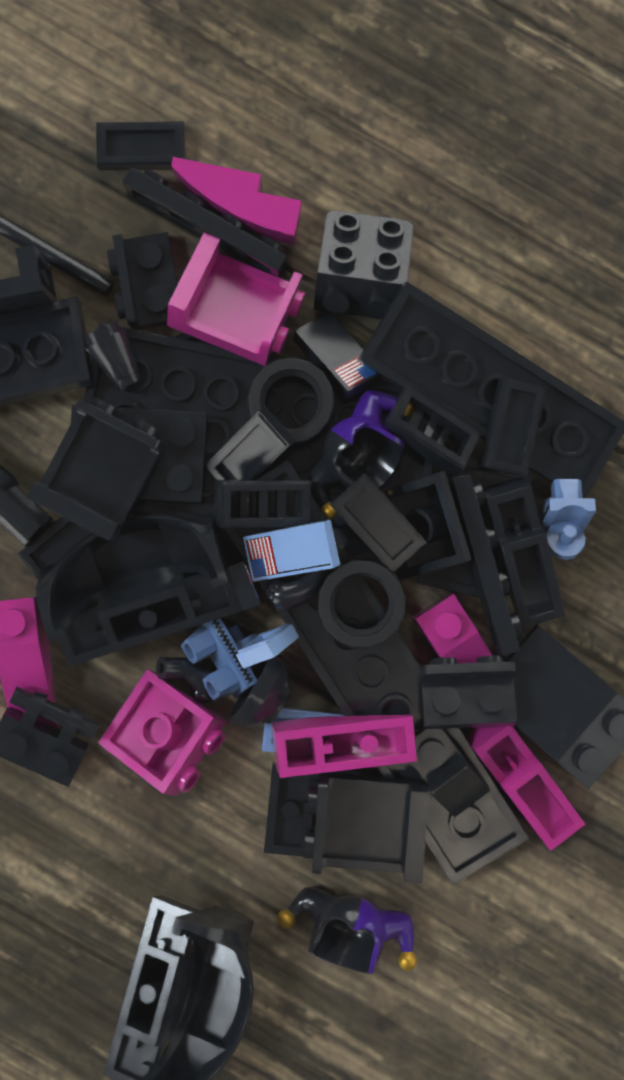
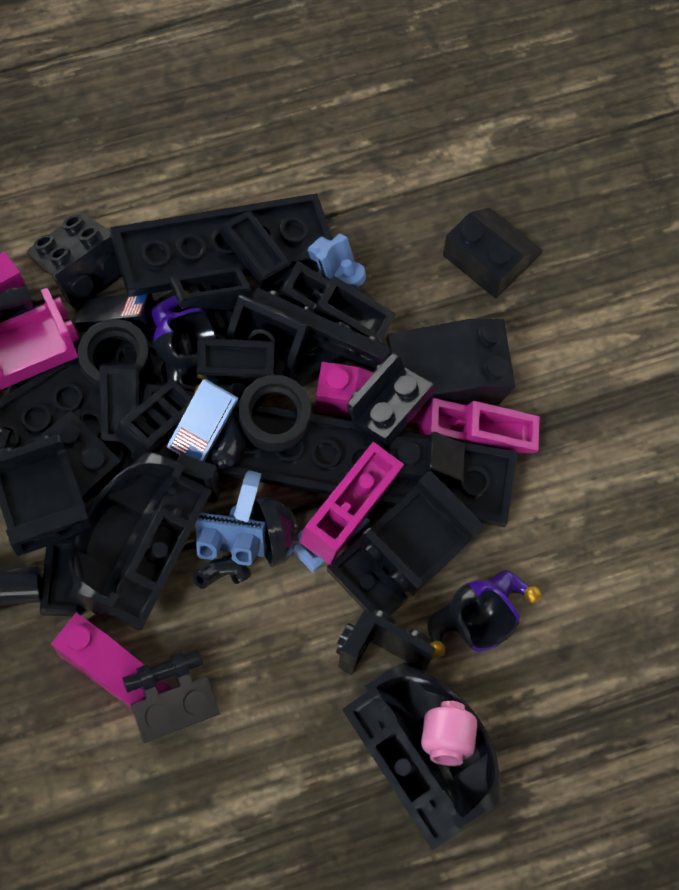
camera: 50 degrees left, 20 degrees down
dark pink plate [98,669,227,796] -> none
none -> black bracket [336,609,436,675]
none -> bright pink head [421,701,477,766]

